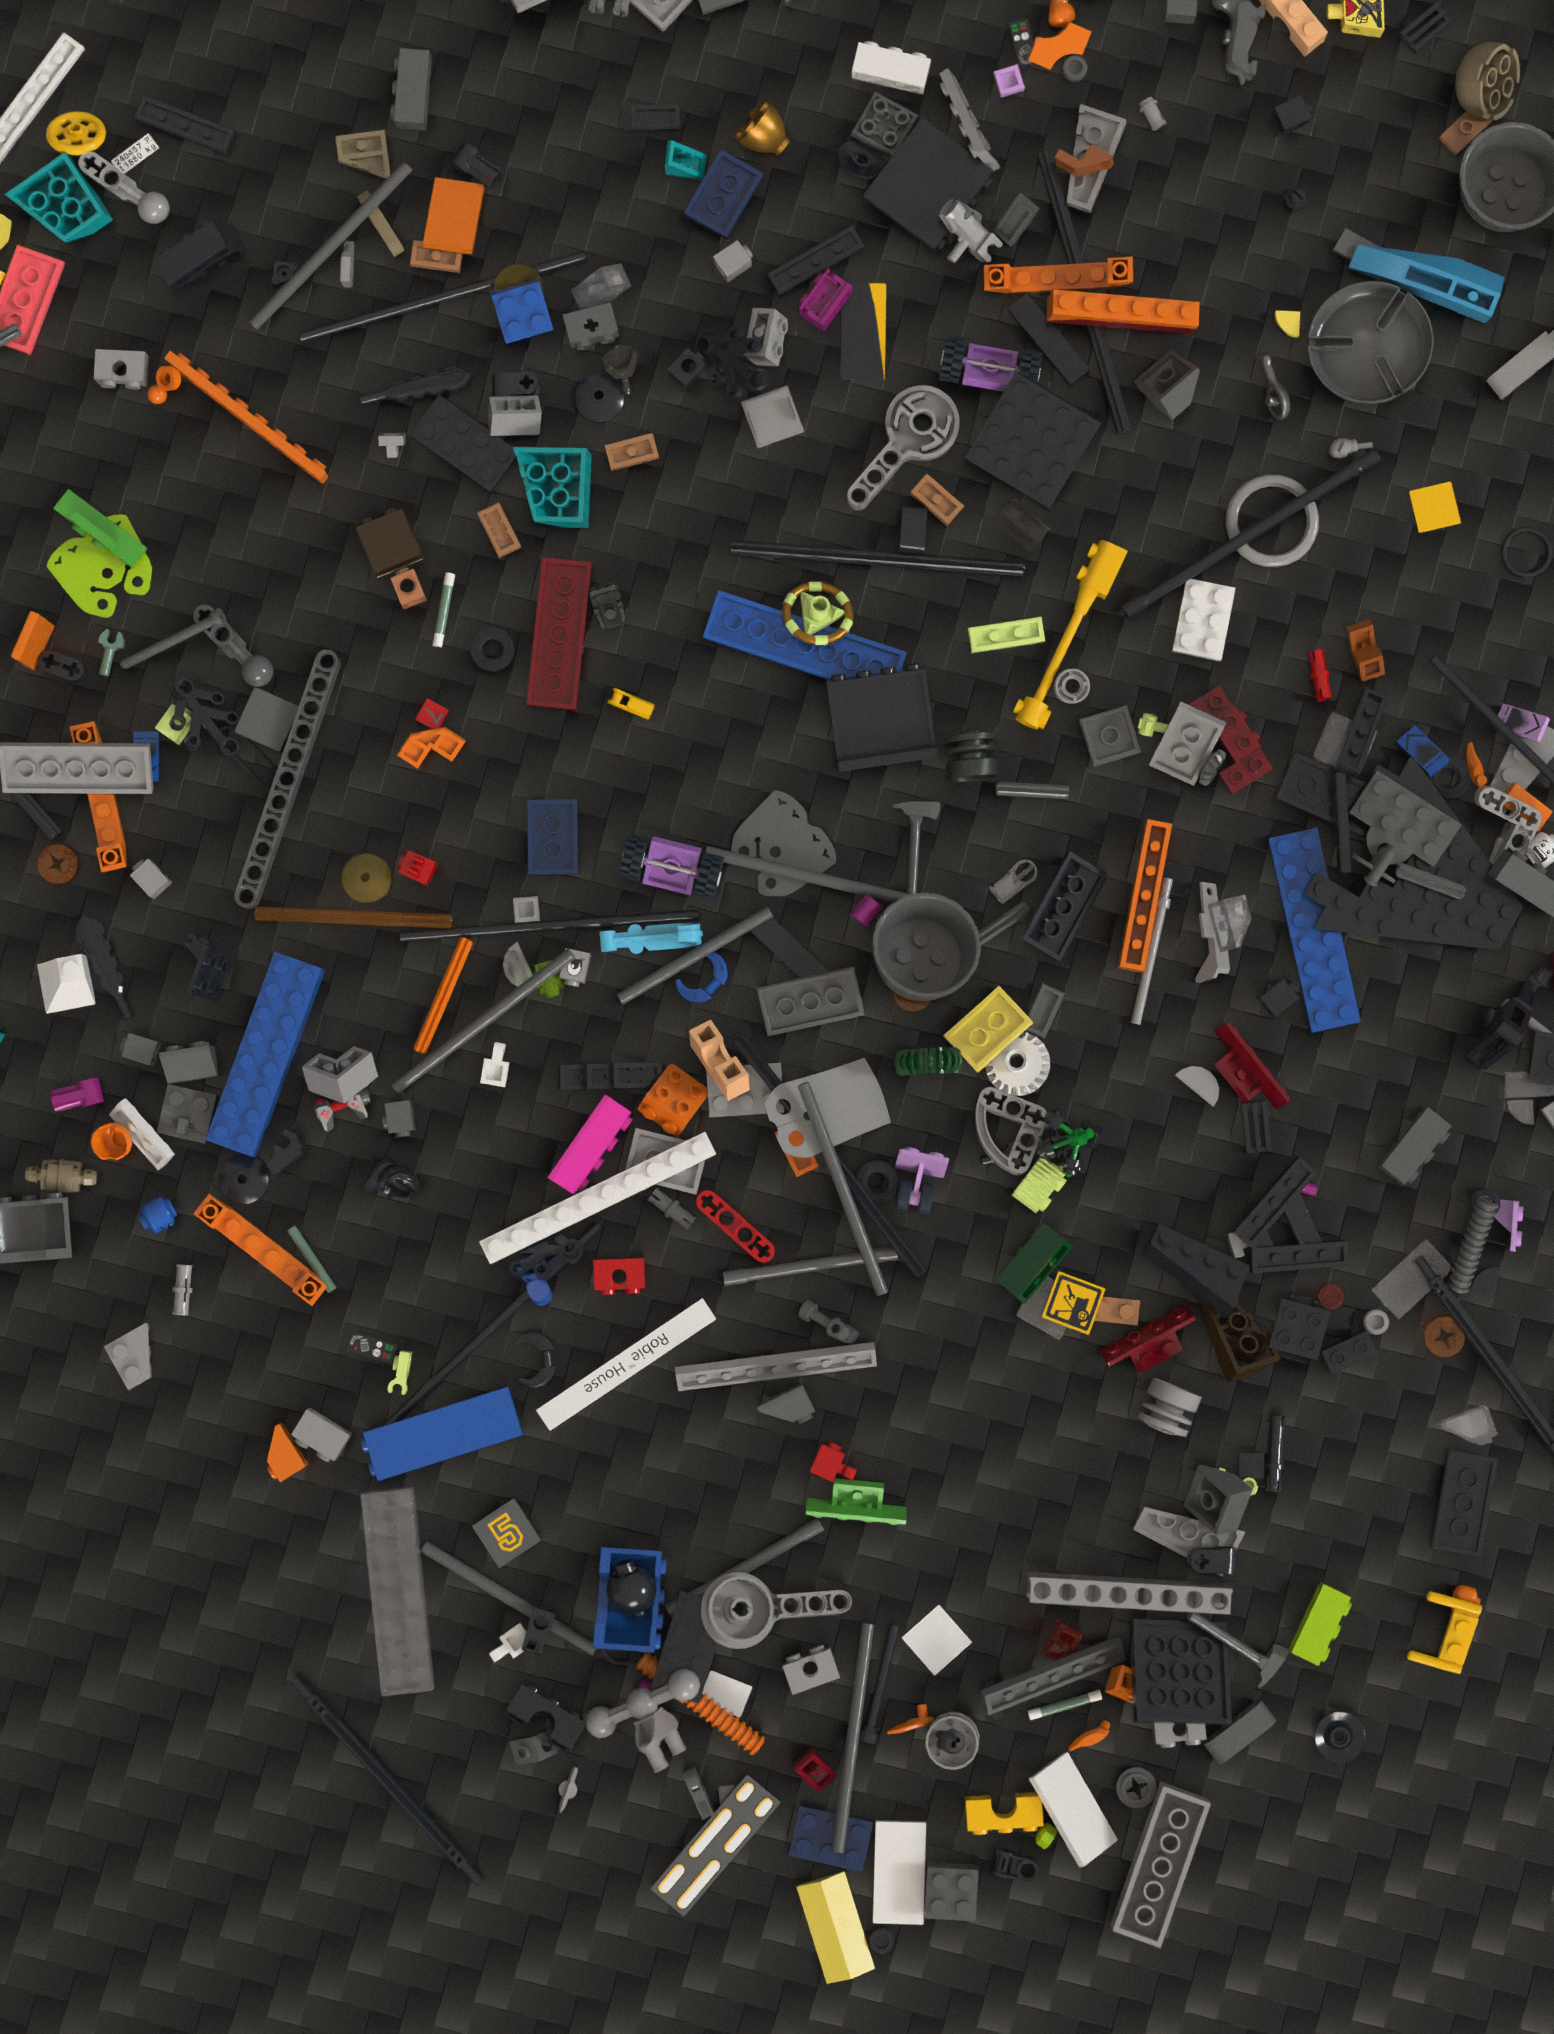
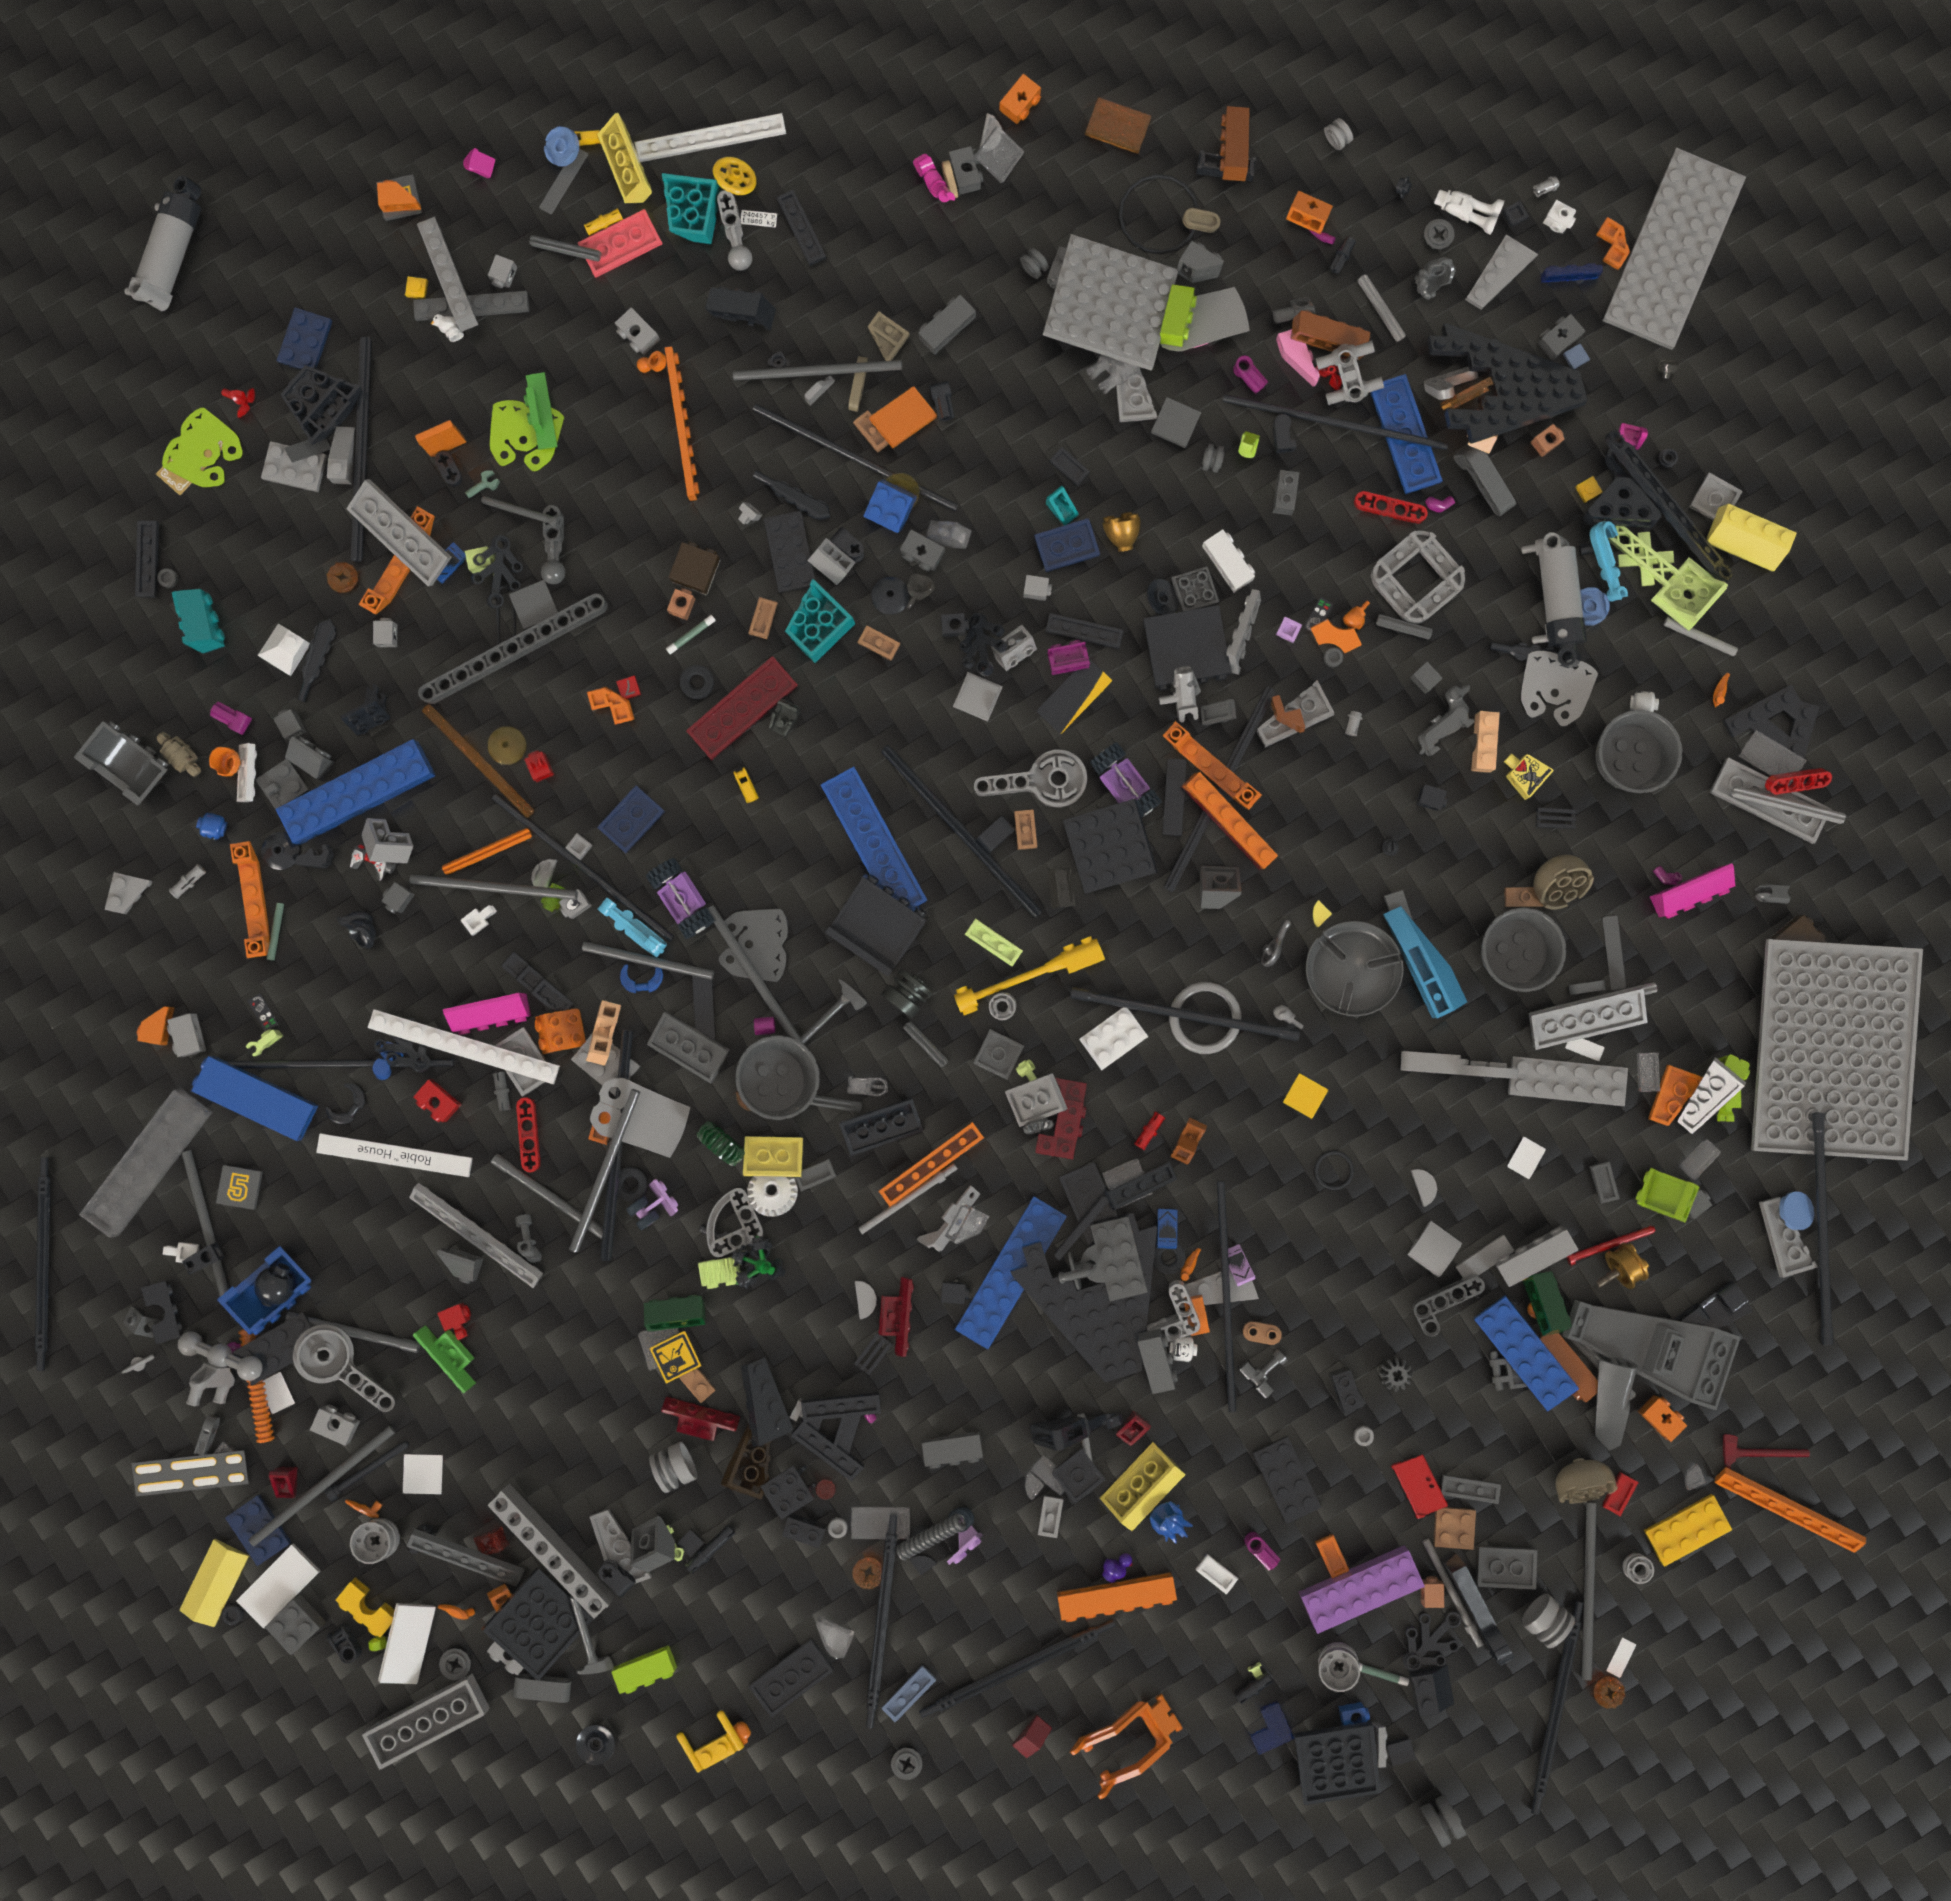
camera: 40 degrees right, 0 degrees up
yellowish green piece [782,582,854,645] -> none
black piece [935,1730,957,1751] -> none
sand green bar [1028,1690,1102,1720] -> none
dark grey axle [1394,862,1466,900] -> none

